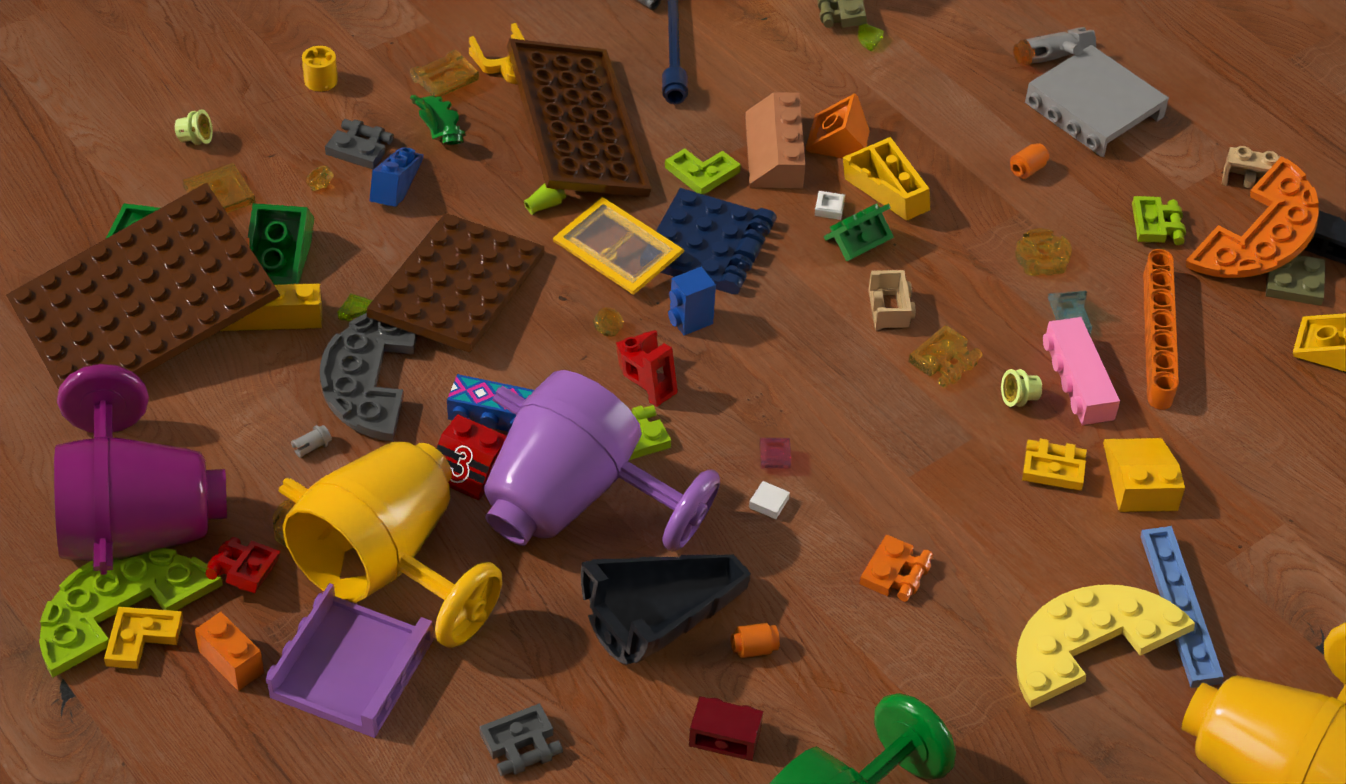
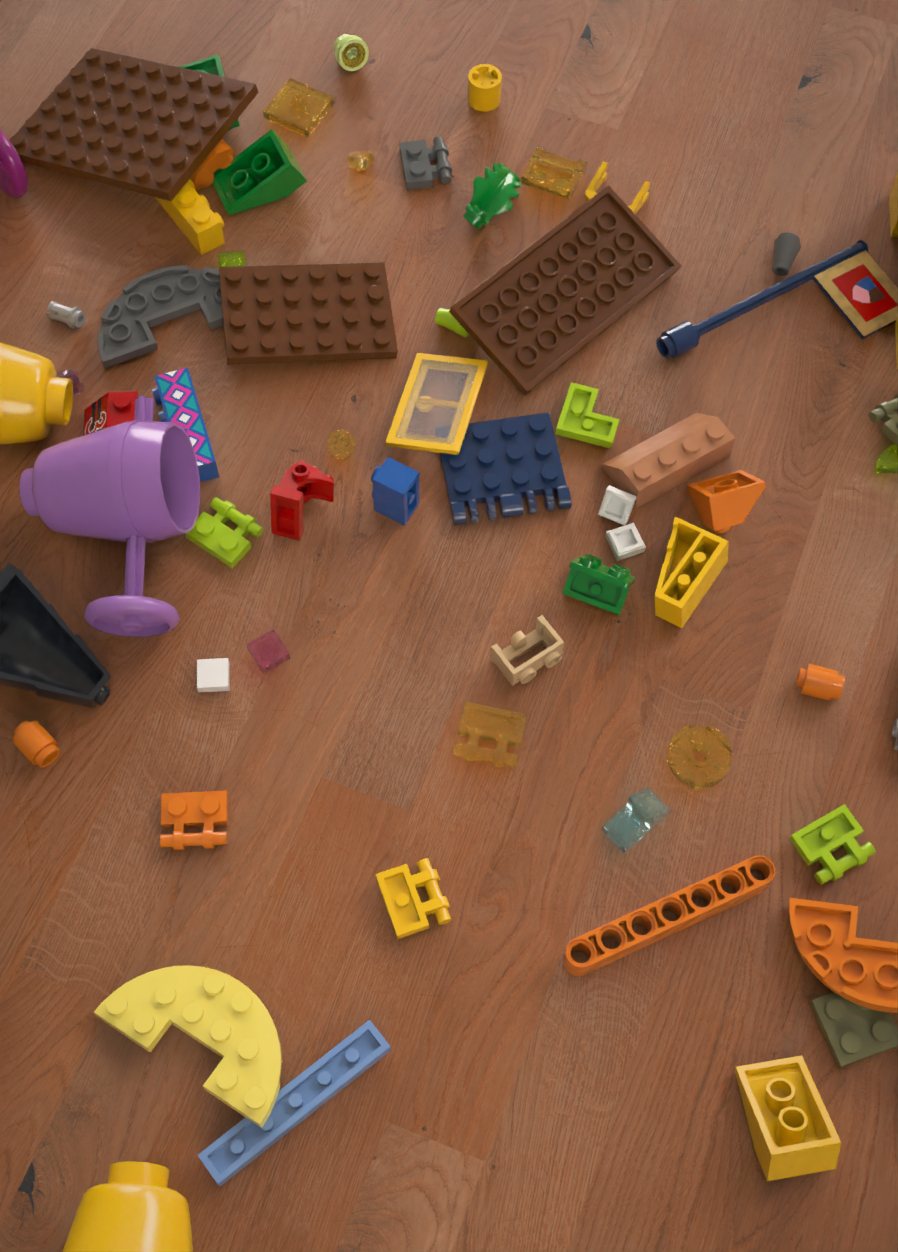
camera: 60 degrees right, 15 degrees up
blue slope [369,147,424,207] -> none
yellowish green piece [1001,369,1042,407] -> none
bright pink brick [1043,317,1120,425] -> none
yellow slope [1103,438,1185,512] -> none
none -> white tile [598,485,637,525]

